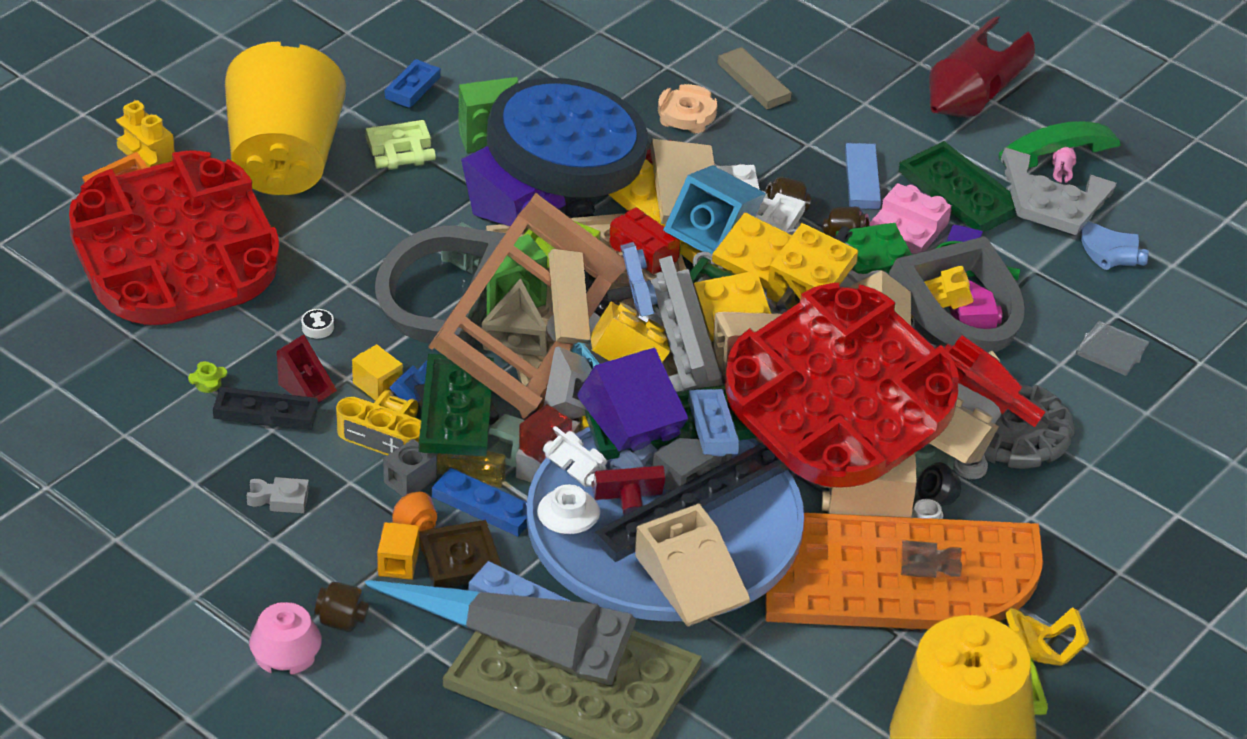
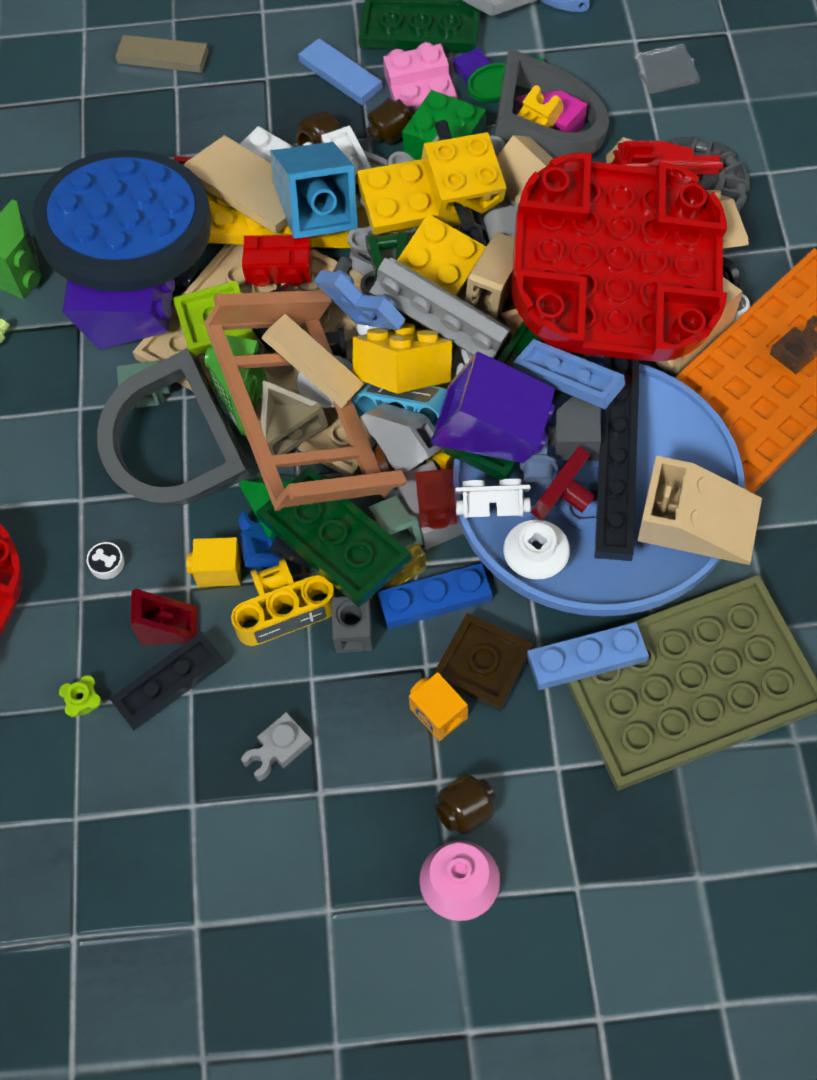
camera: 40 degrees left, 20 degrees up
dark grey plate [364,580,636,685] -> none
orange cone [392,492,437,531] -> none
light nougat plate [658,84,717,133] -> none

